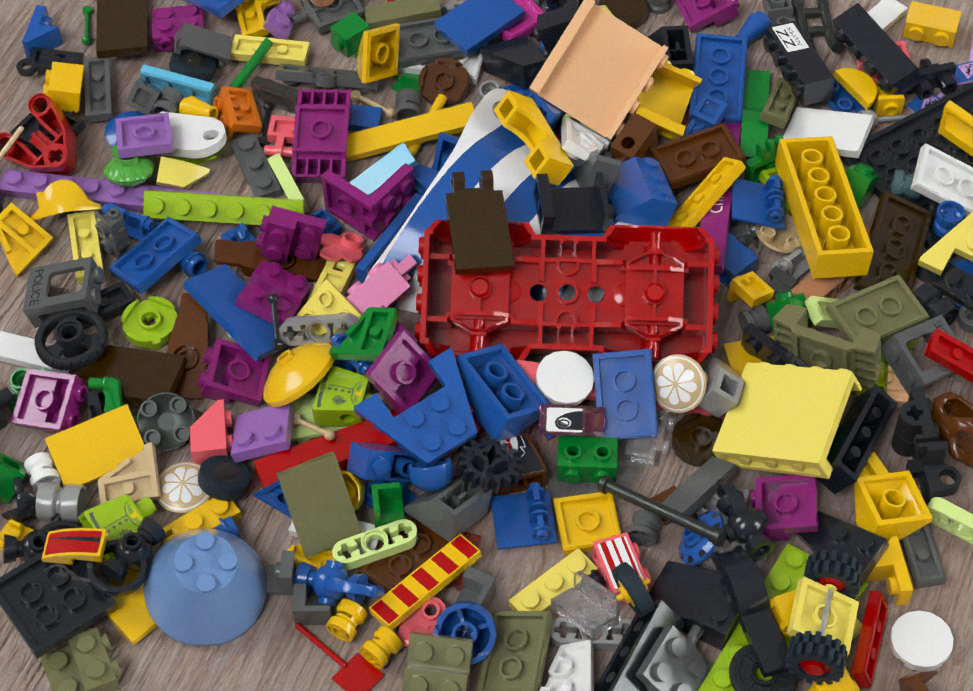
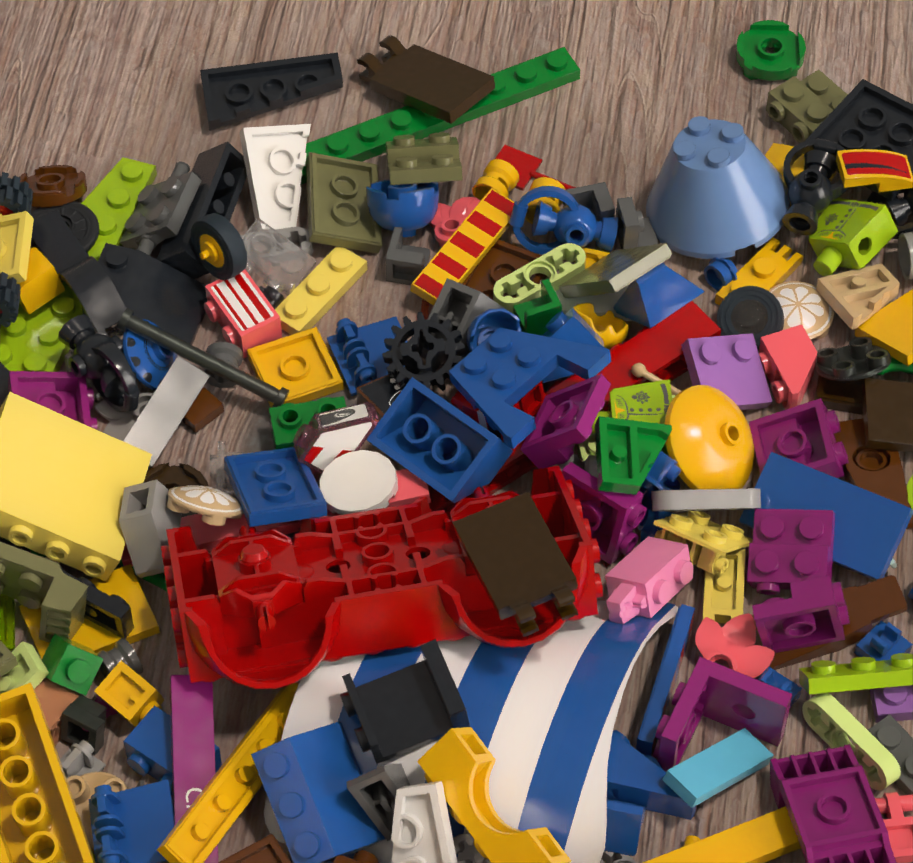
camera: 165 degrees right, 0 degrees up
black hinge [268,294,283,350] -> none

